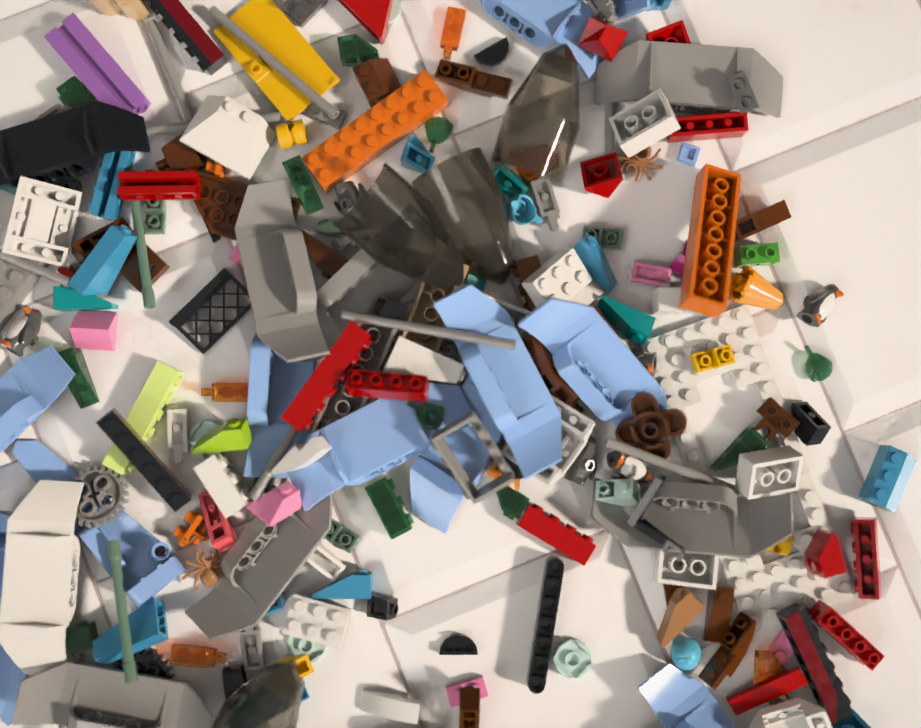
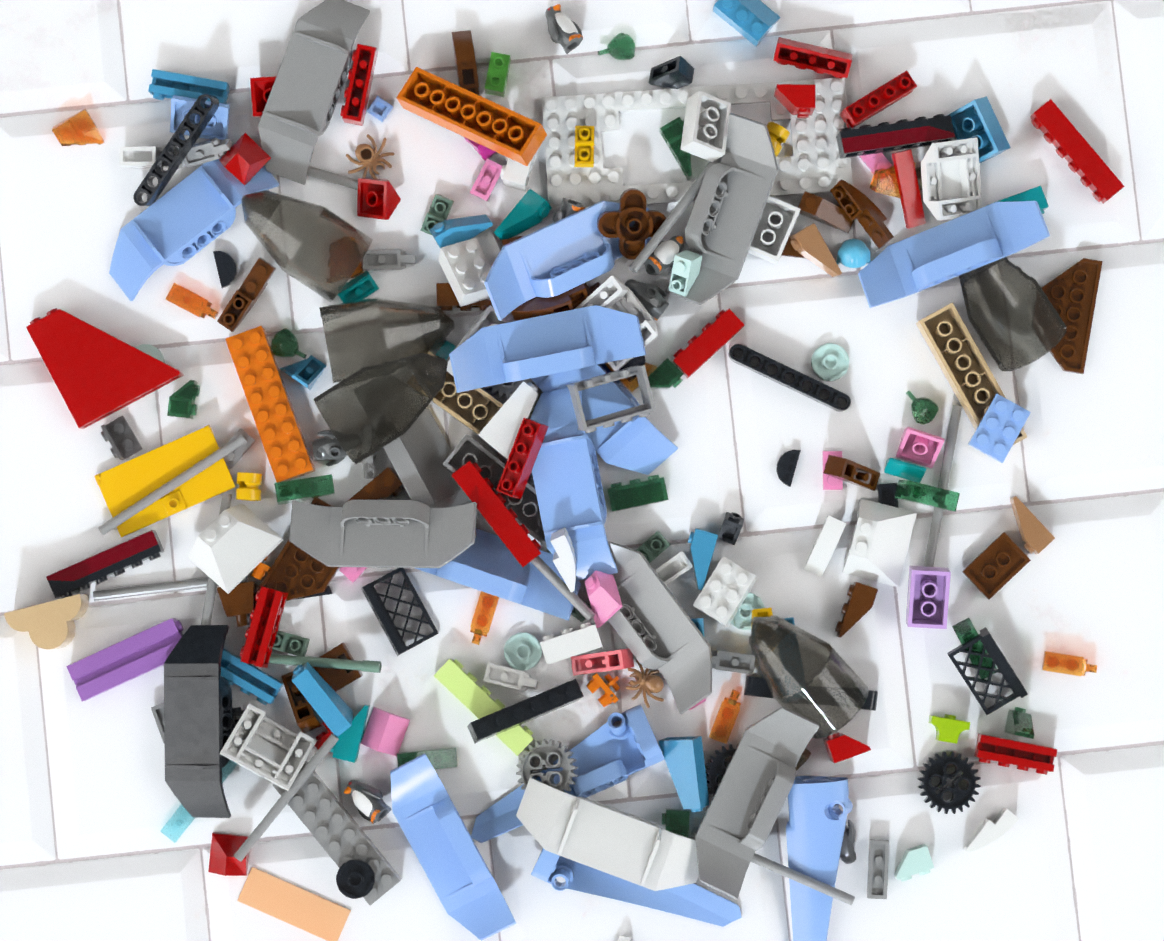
camera: 70 degrees left, 0 degrees up
clear green slope [56,75,96,108] -> none
sand green piece [107,540,138,683] -> none
lime slope [191,418,253,455] -> none
sand green slope [314,220,357,236] -> none
light grey piece [341,310,516,350] -> none
reddish brown slope [352,58,401,108] -> none
black brick [374,295,409,320] -> none
clear green piece [407,401,445,431] -> none
medium azure hair [506,193,543,225] -> none
white brick [608,88,680,158] -> none
black hinge [627,473,685,562] -> none
dark grey hinge [726,70,759,114] -> none
light orange cone [728,266,784,310] -> none
reddish brown plate [753,397,800,441] -> none

